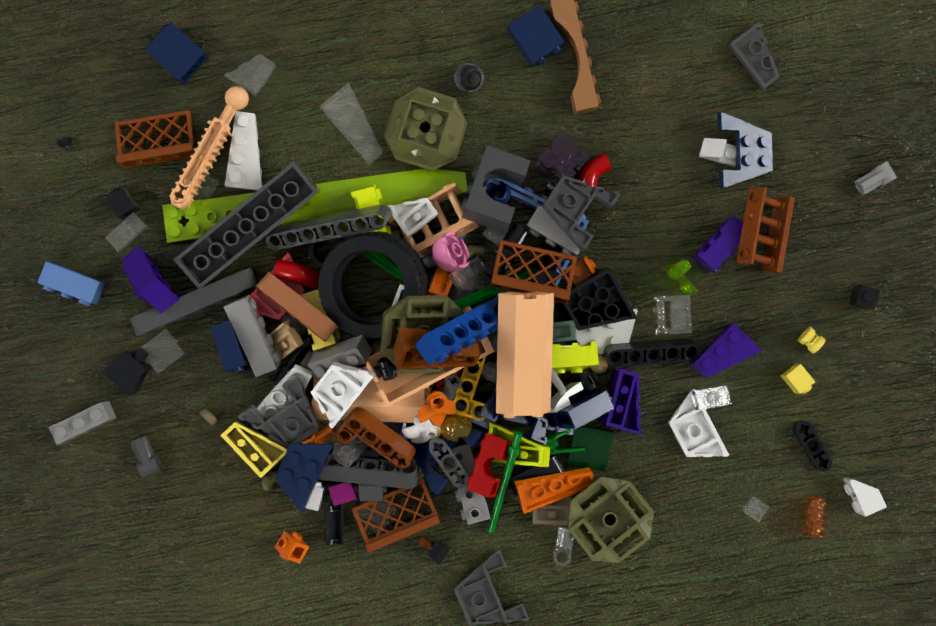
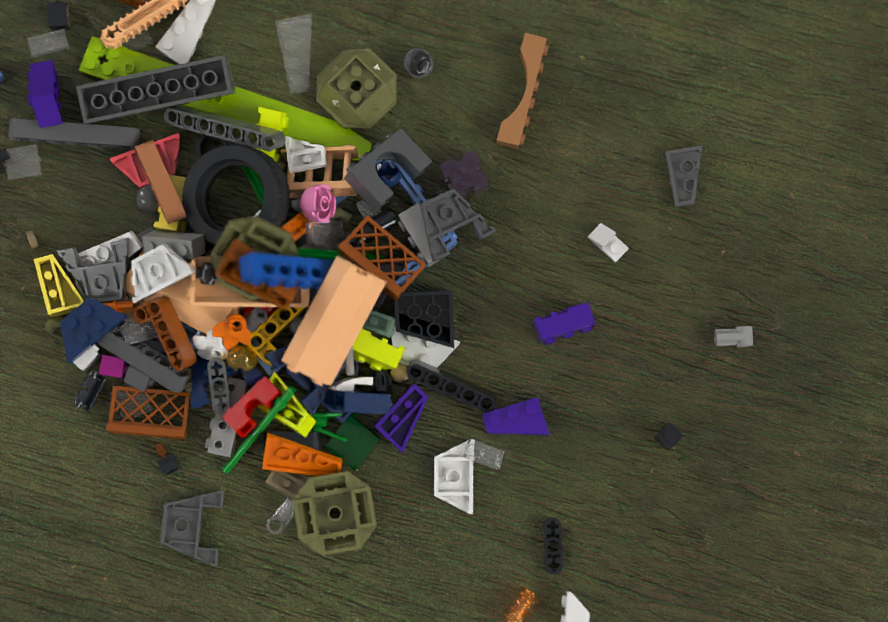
camera: 25 degrees right, 5 degrees down
dark blue brick [210,321,250,374] -> none
light grey brick [224,294,281,377] -> none
tan plate [270,320,304,360] -> none
black pin [270,335,314,385] -> none
red cylinder [274,260,320,290] -> none
orange brick [274,531,310,564] -> none
dark blue brick [507,4,565,68] -> none
orange bracket [565,256,596,285] -> none
red cylinder [579,153,611,188] -> none
clear plate [655,295,692,335] -> none
clear neon green hinge [665,260,700,295] -> none
wing [717,112,773,188] -> none
dark orange fence [736,187,795,273] -> none
clear plate [741,495,770,522] -> none
light yellow brick [780,364,815,394] -> none
light yellow wheel [798,327,826,354] -> none

